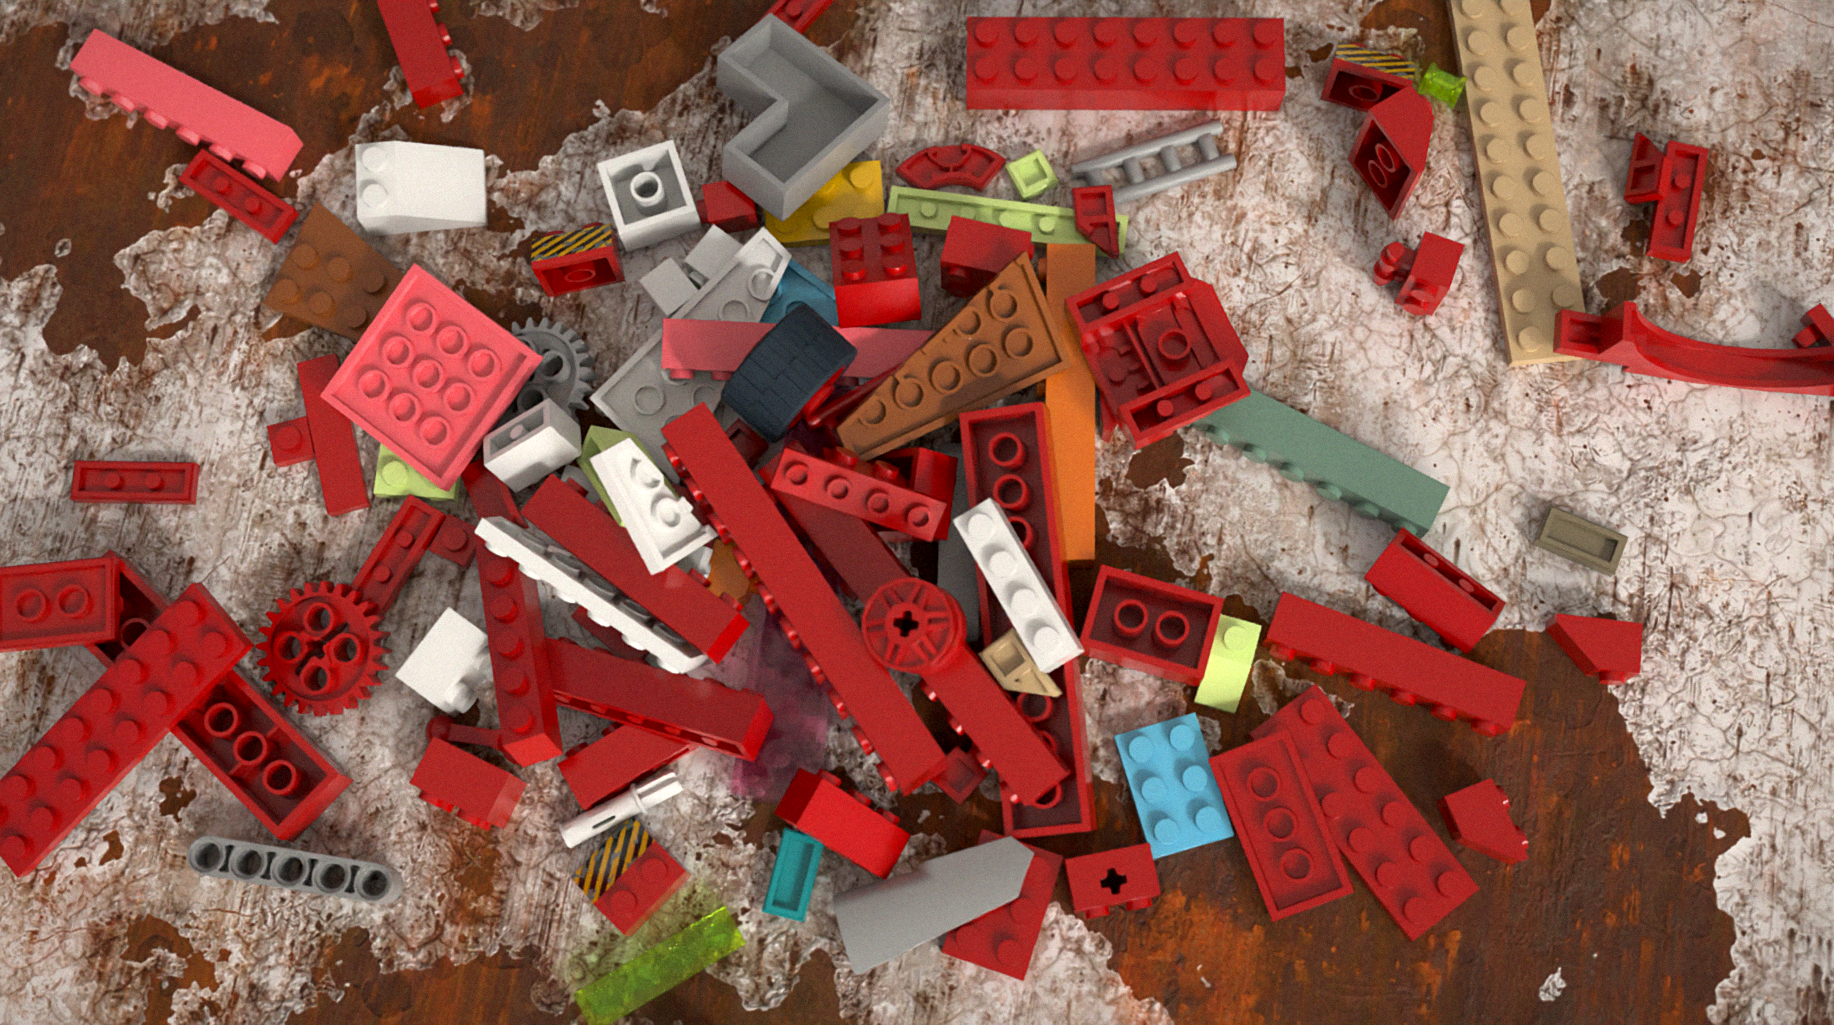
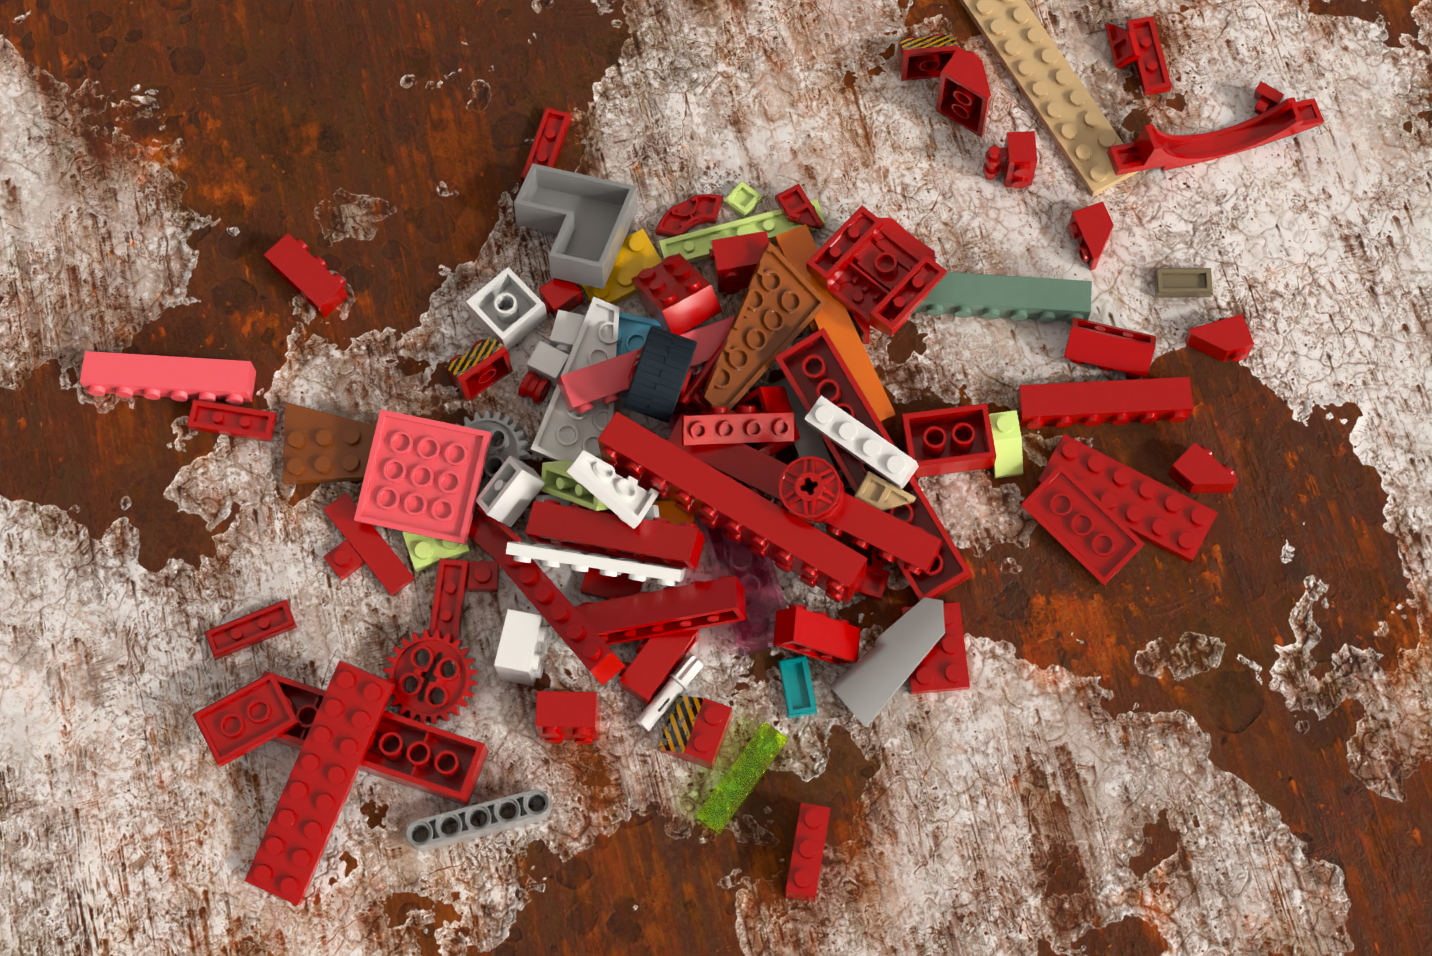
camera: 25 degrees left, 5 degrees down
white slope [355,141,488,236] -> none
red piece [425,714,520,765] -> none
red brick [966,17,1286,111] -> none
red brick [1063,842,1161,920] -> none
light grey bar [1069,118,1237,206] -> none
medium azure plate [1113,713,1234,860] -> none
clear neon green bush [1417,61,1468,110] -> none
none -> red wheel [518,371,551,405]
none -> red slope [1068,201,1114,271]

